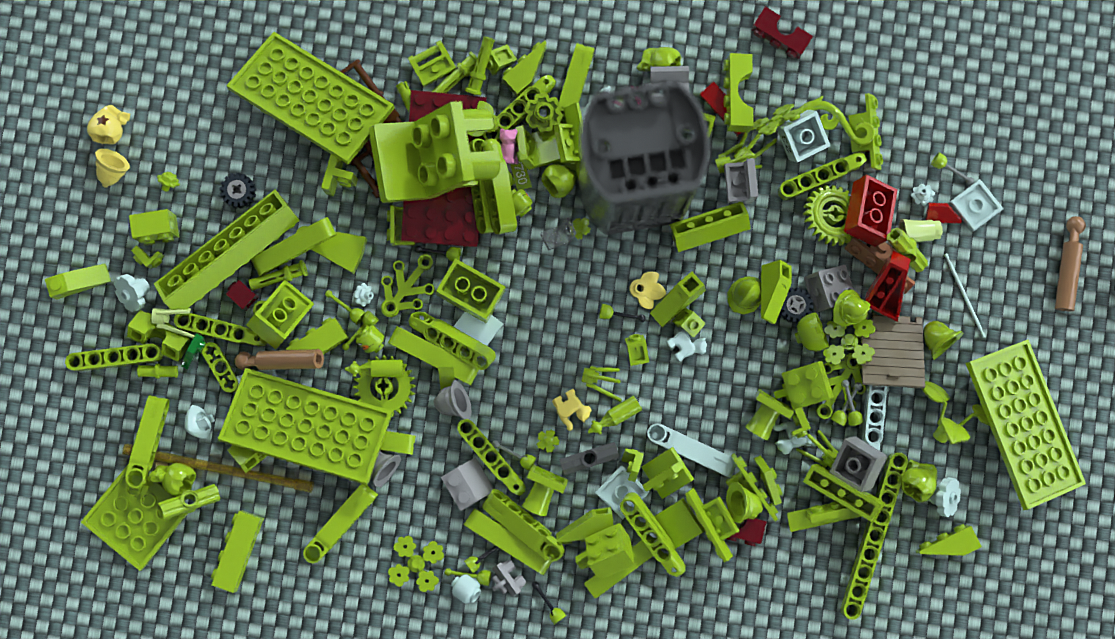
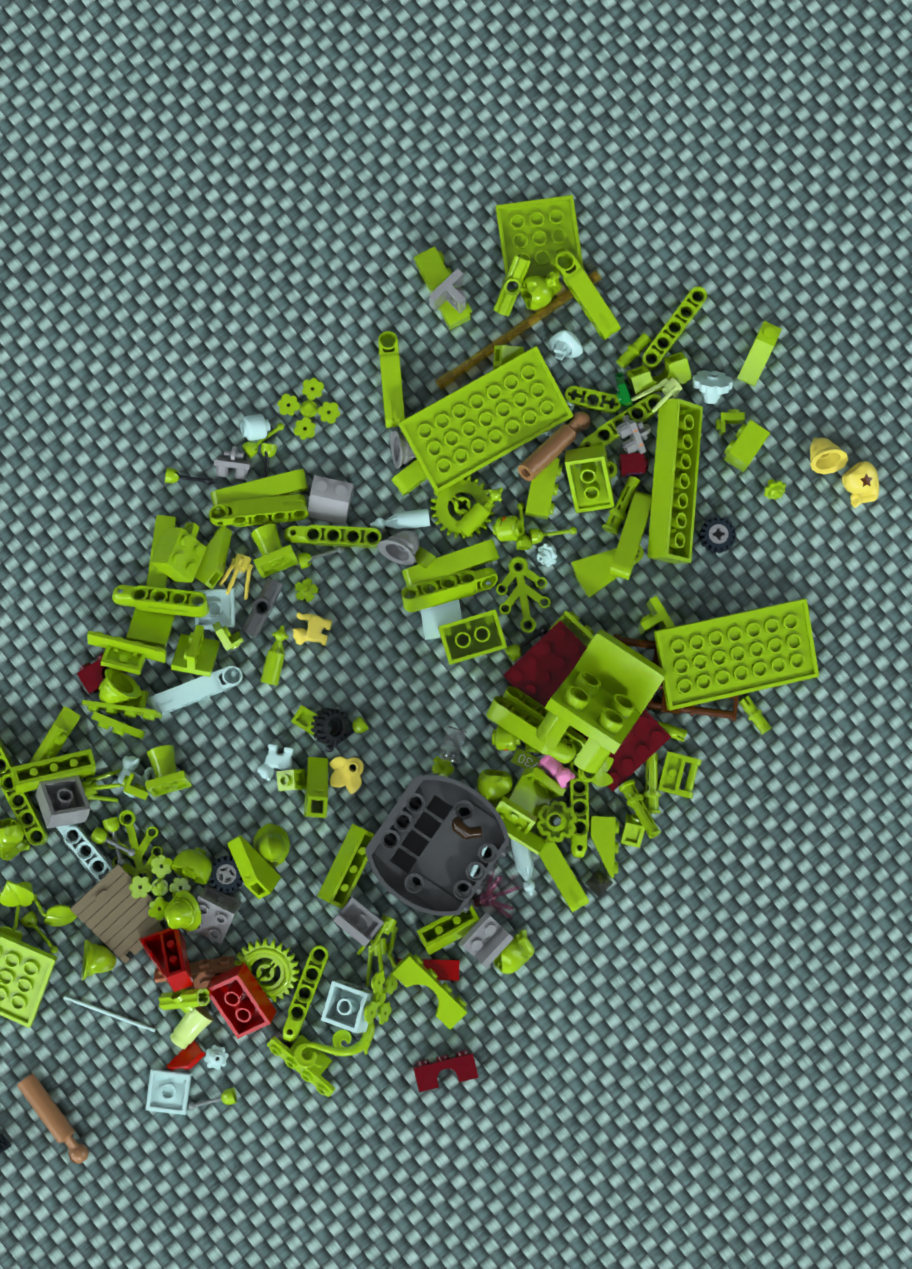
camera: 135 degrees right, 0 degrees up
lime plant [581,366,622,402] -> none
lime hinge [773,361,834,410] -> none
none -> lime hinge [19,910,58,954]
none -> light yellow plant [219,553,253,600]
none -> black tyre [311,708,349,745]
none -> light aqua wheel [370,508,430,530]
none -> light grey bracket [429,268,466,314]
none -> dark brown arm [451,817,483,839]
none -> clear smoke slope [585,869,613,897]
none -> light grey hips [616,415,651,454]
none -> lime pin [738,695,772,735]

